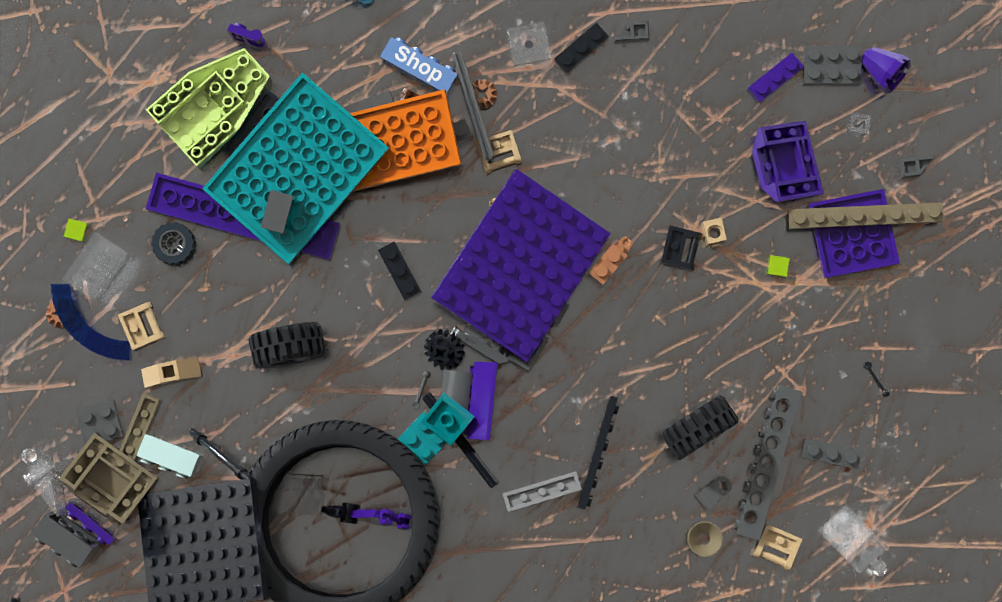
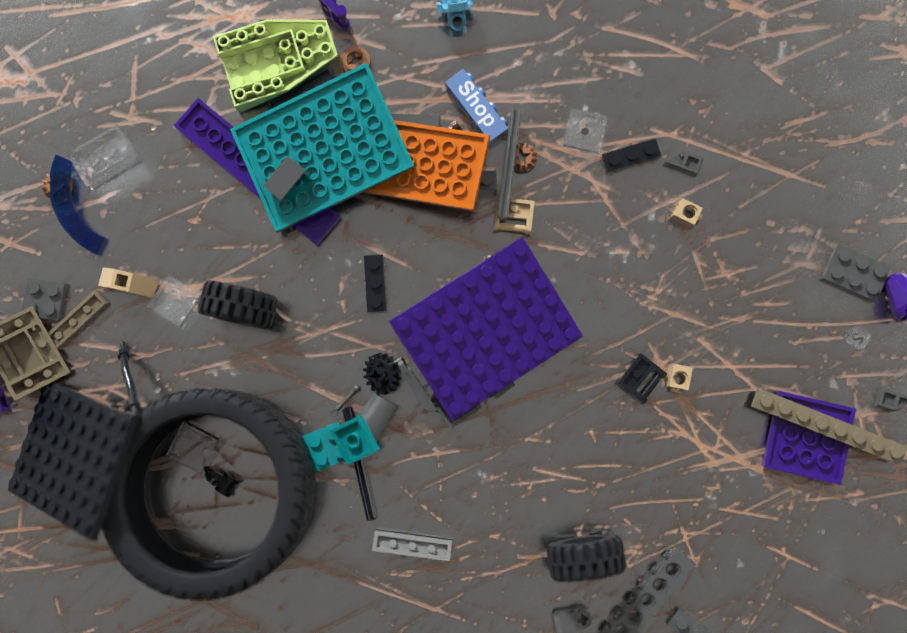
camera: 30 degrees right, 0 degrees up
lime tile [63,218,88,242] -> none
tan plate [118,302,165,350] -> none
light aqua brick [136,434,202,479] -> none
black wheel [151,222,195,265] -> none
dark purple tile [349,509,412,530] -> none
dark purple slope [463,362,497,441] -> none
black plate [577,396,620,510] -> none
nougat hinge [587,236,633,287] -> none
dark purple plate [748,53,804,103] -> none
dark purple slope [752,121,824,202] -> none
lime tile [767,255,790,277] -> none
black hinge [864,362,890,397] -> none
none -> clear plate [148,275,201,327]
none -> nougat gear [340,46,370,72]
none -> tan brick [670,198,703,228]

